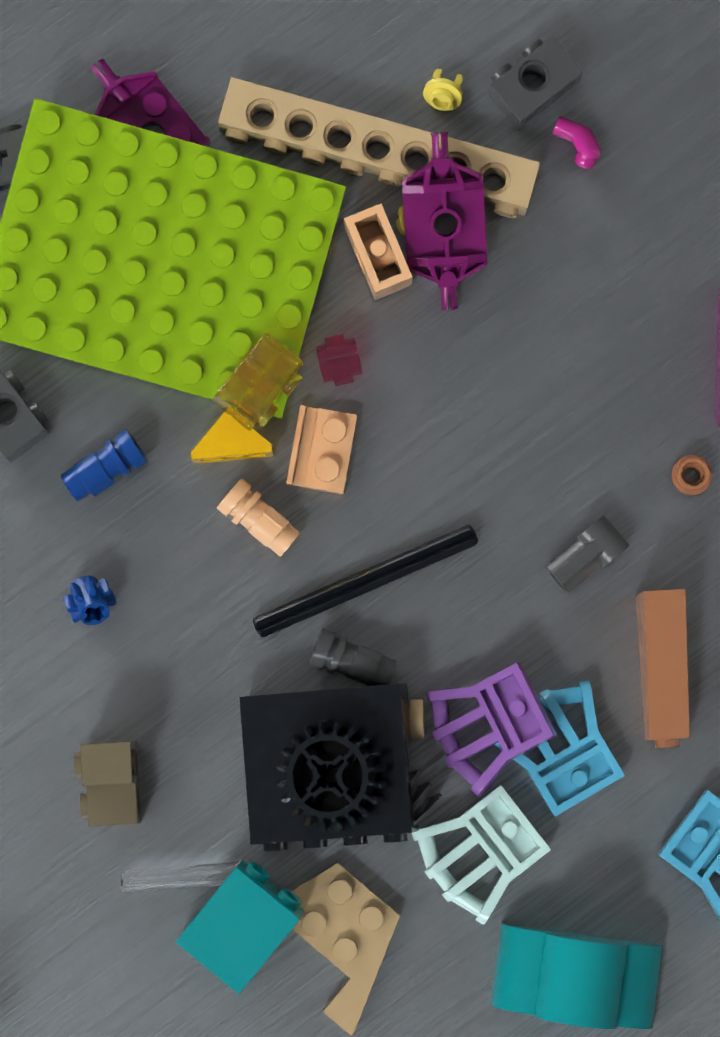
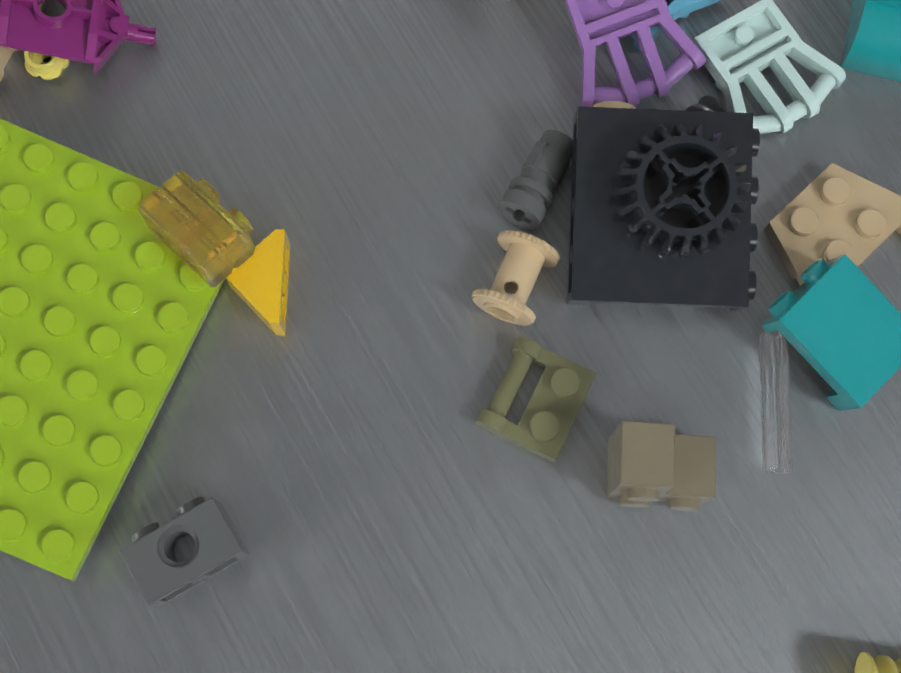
camera: 85 degrees left, 10 degrees down
blue axle [61,428,148,502] -> none
blue gear [63,575,117,625] -> none
light nougat axle [216,478,301,557] -> none
black axle [253,525,478,637] -> none
light nougat plate [286,405,357,495] -> none
clear pink gear [316,334,363,386] -> none
light nougat brick [344,203,413,300] -> none
none -> tan hose [472,230,560,326]
none -> olive plate [476,336,597,463]

